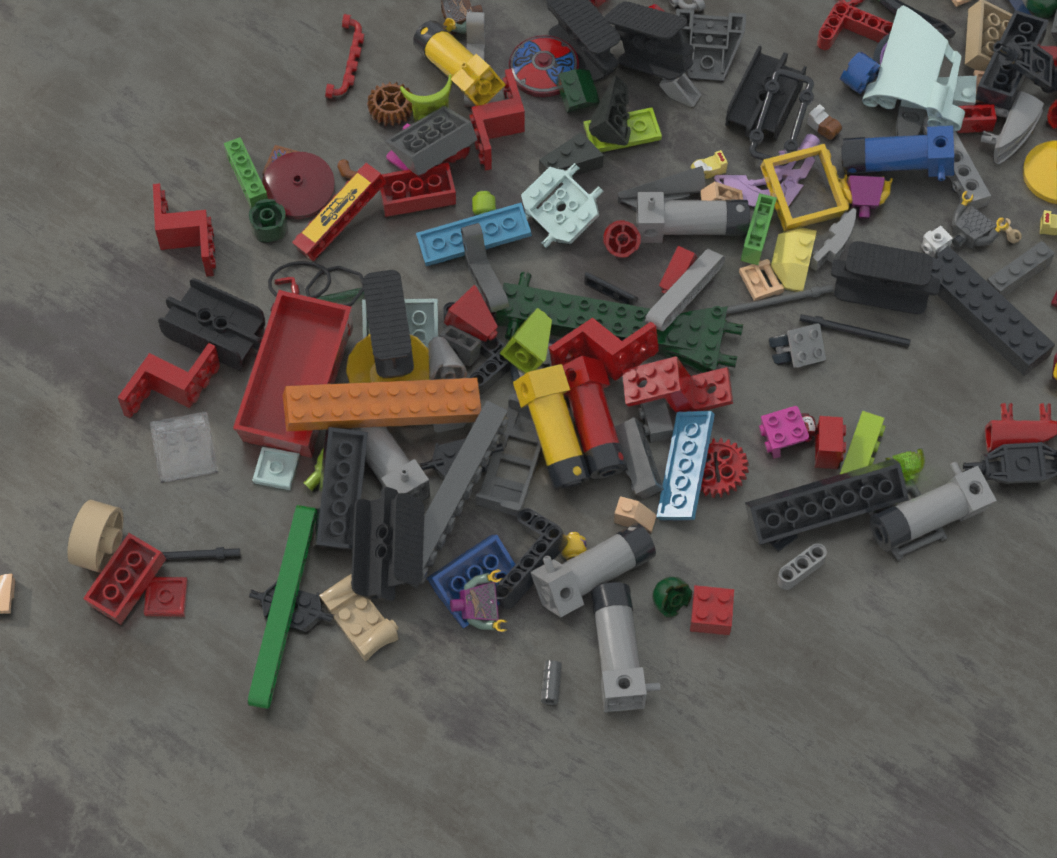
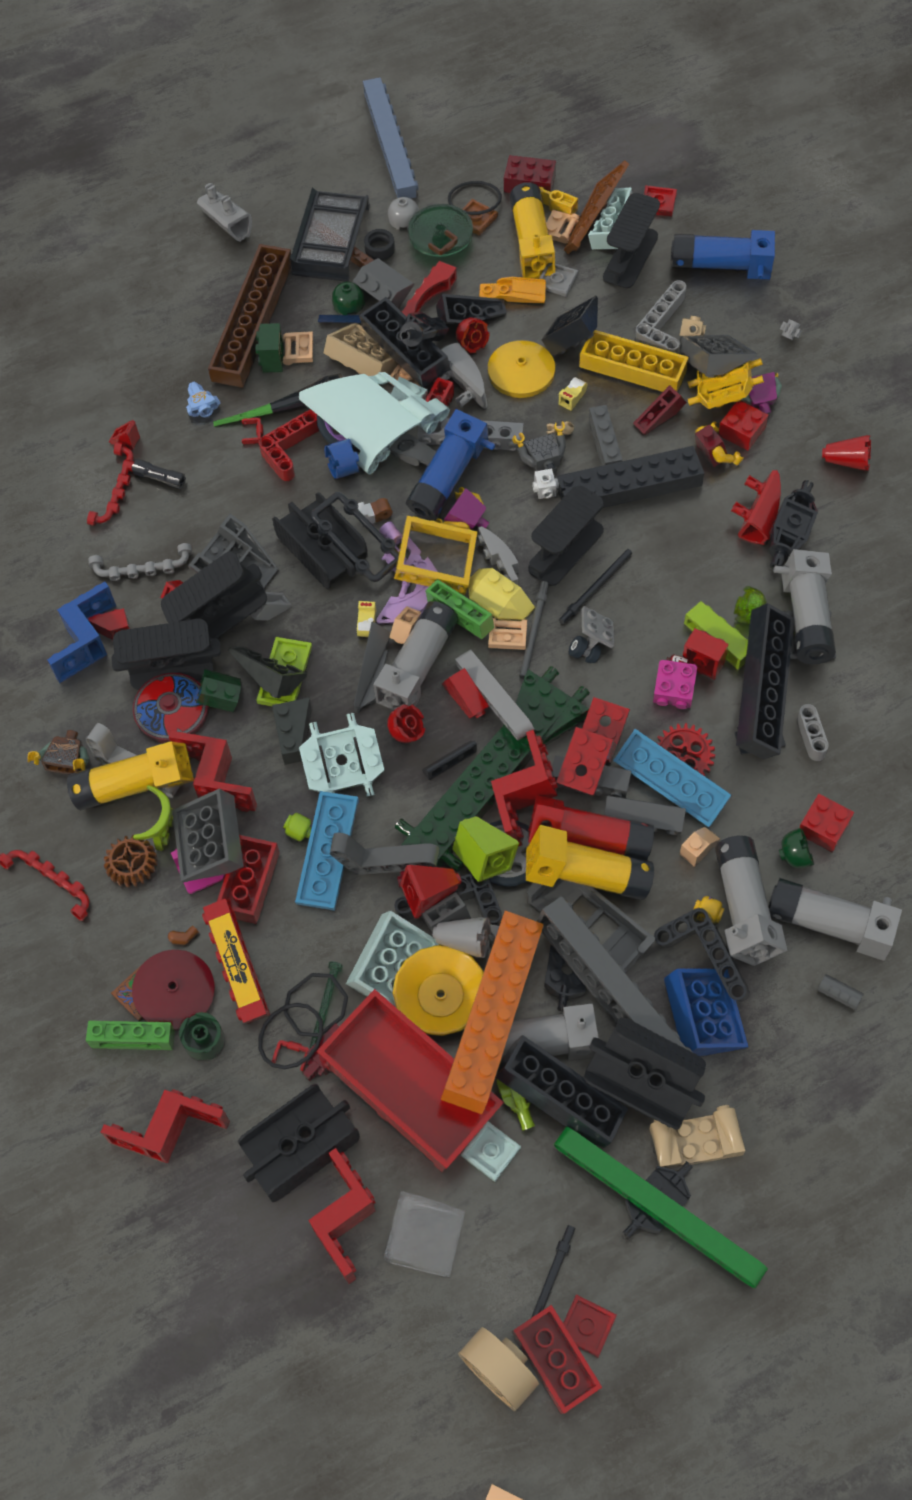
camera: 60 degrees left, 0 degrees up
black piece [363,270,414,378] -> none
torso [450,569,508,632] -> none

